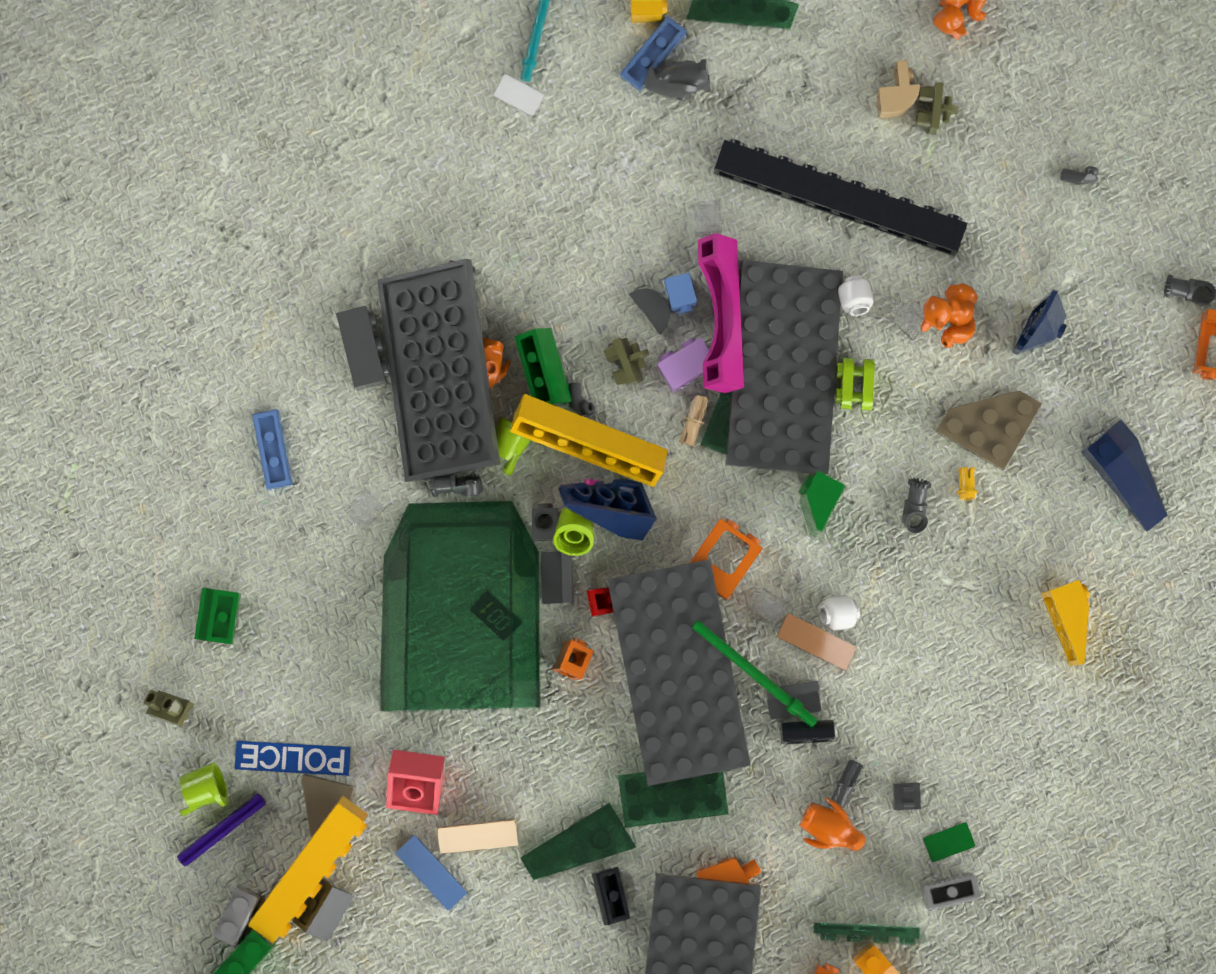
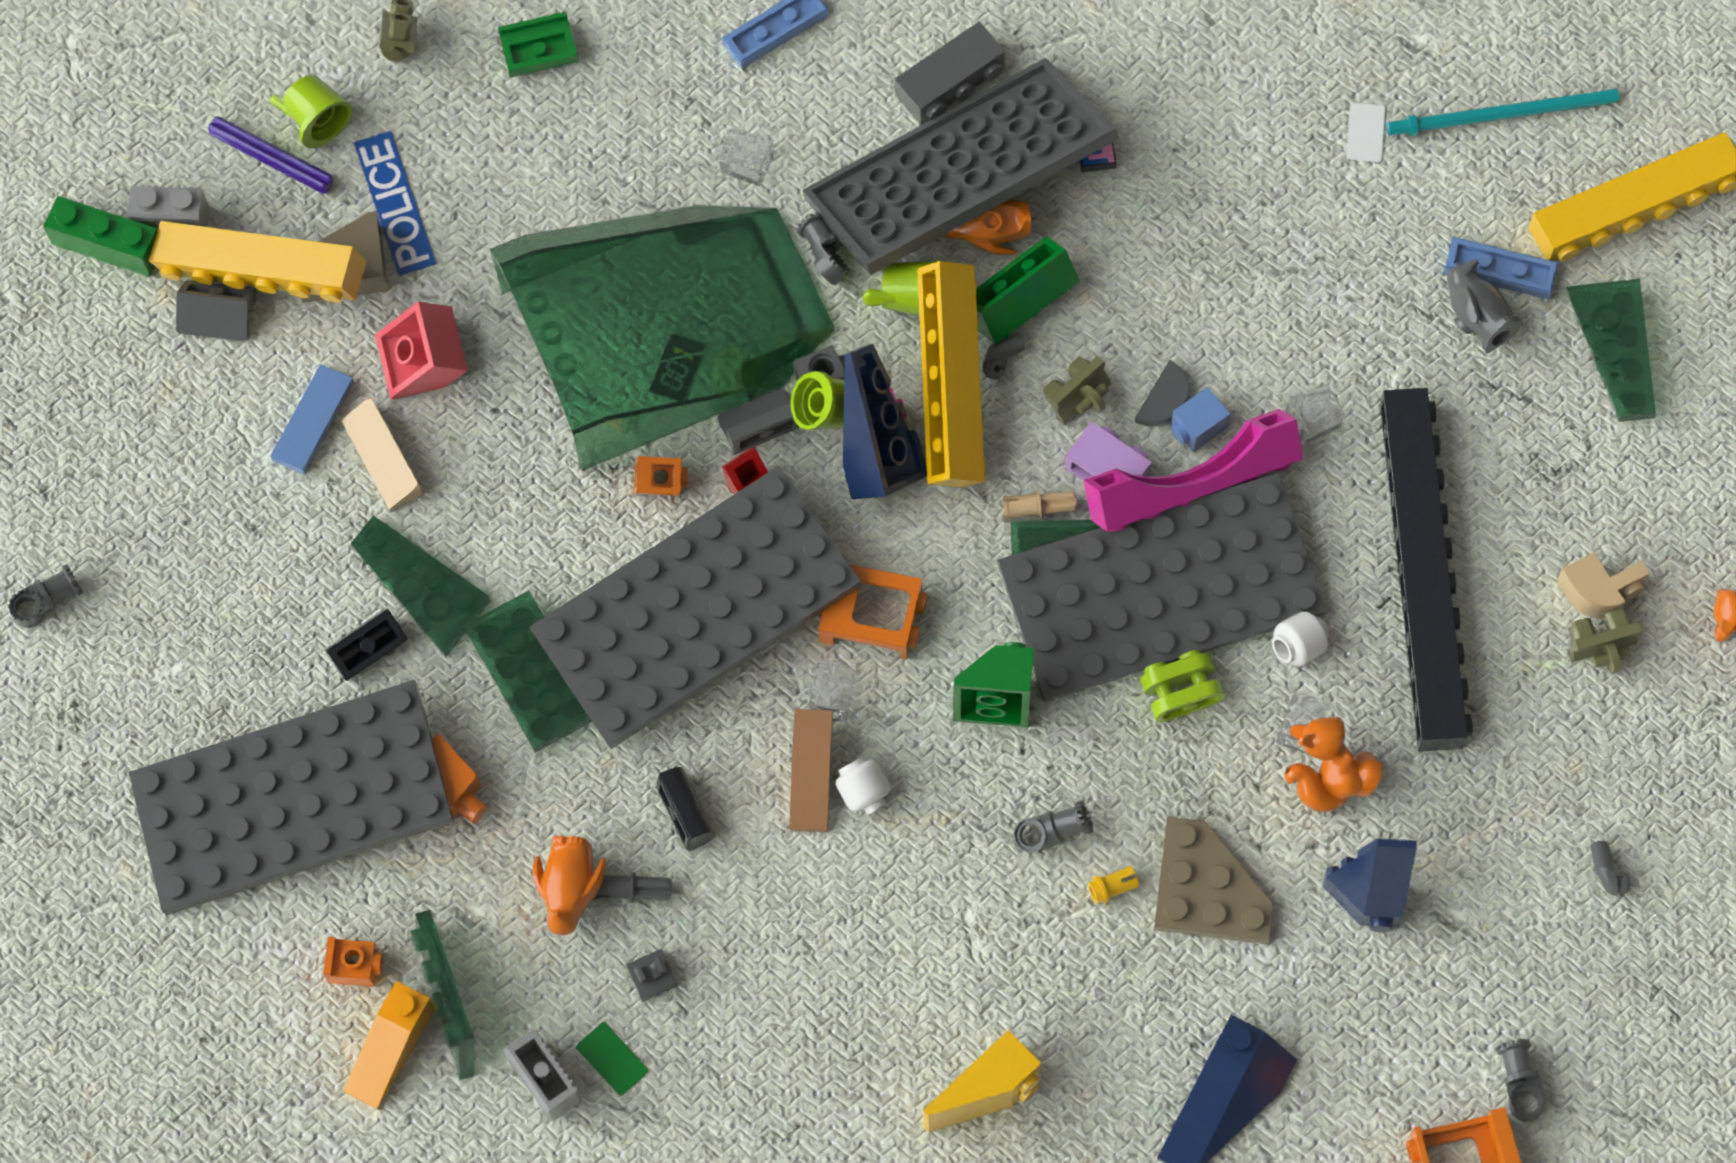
camera: 70 degrees right, 15 degrees down
green bar [691,620,818,727] -> none
dark grey panel [765,680,821,720] -> none

